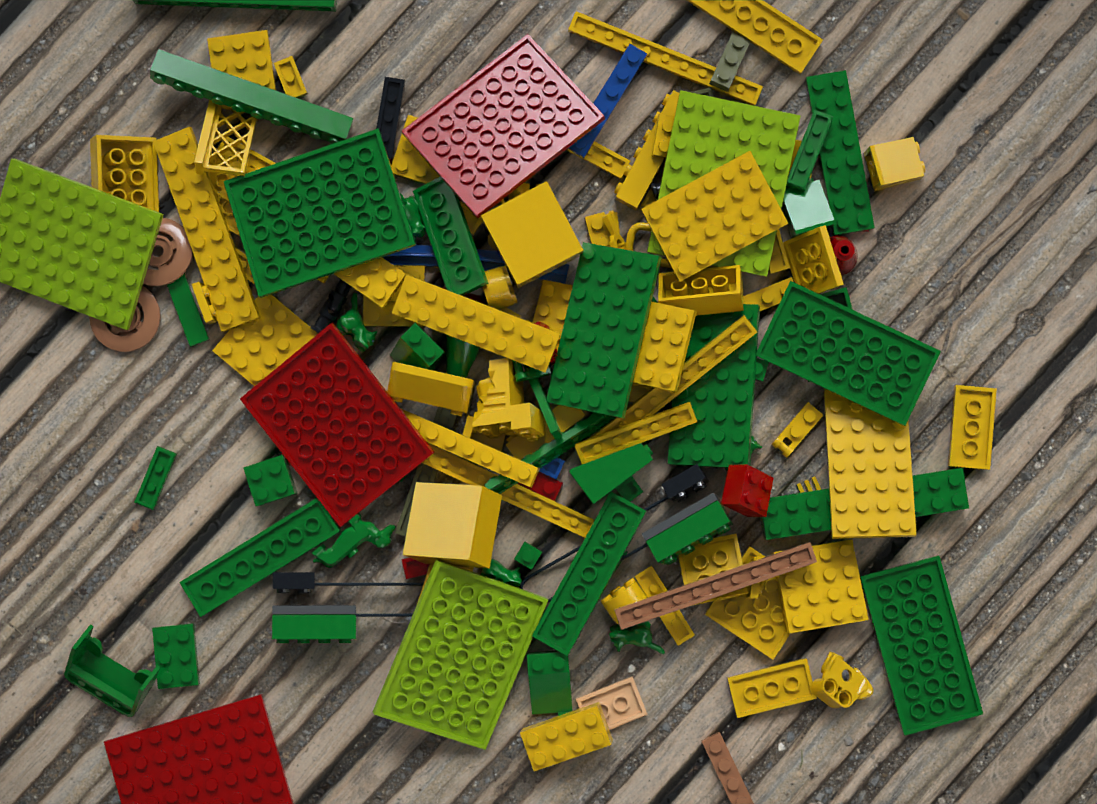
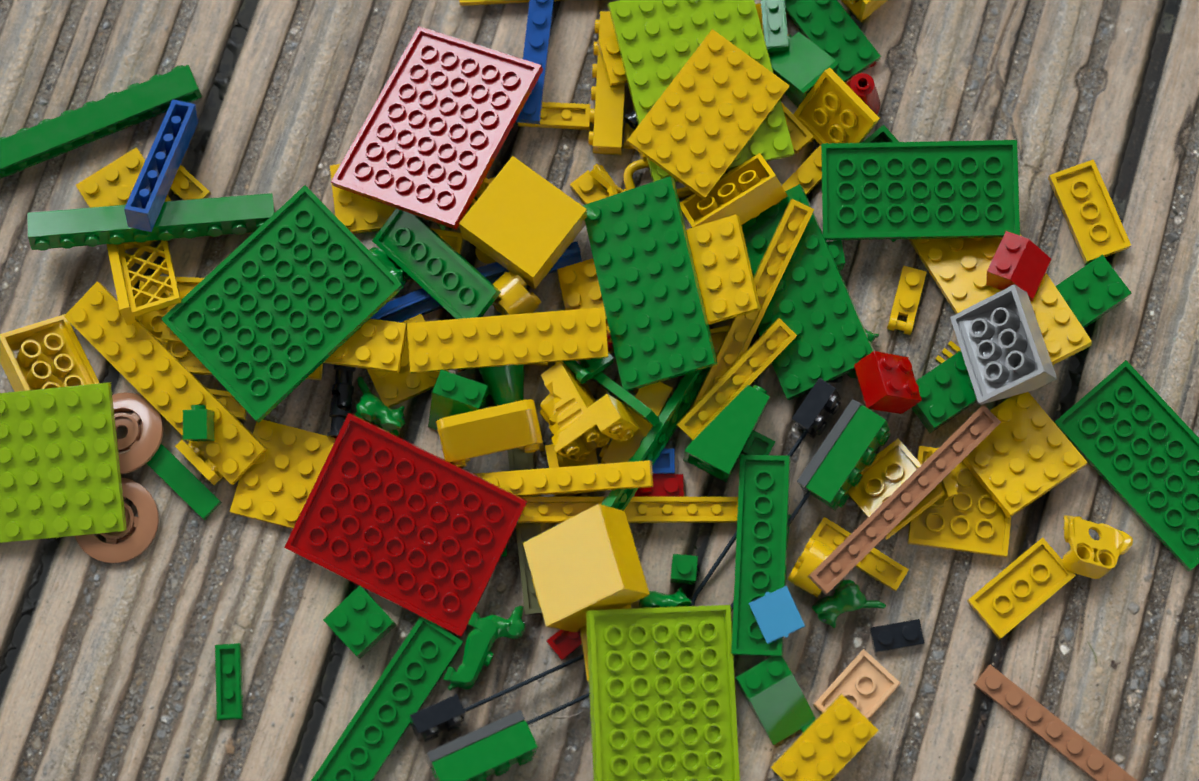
camera: 25 degrees left, 10 degrees down
black plate [376,77,406,160] -> none
none -> blue brick [124,99,198,232]
none -> green brick [183,405,214,442]
none -> dark azure piece [749,586,806,644]
none -> black plate [869,619,925,653]
none -> light grey slope [950,285,1057,405]
none -> red slope [986,231,1052,302]

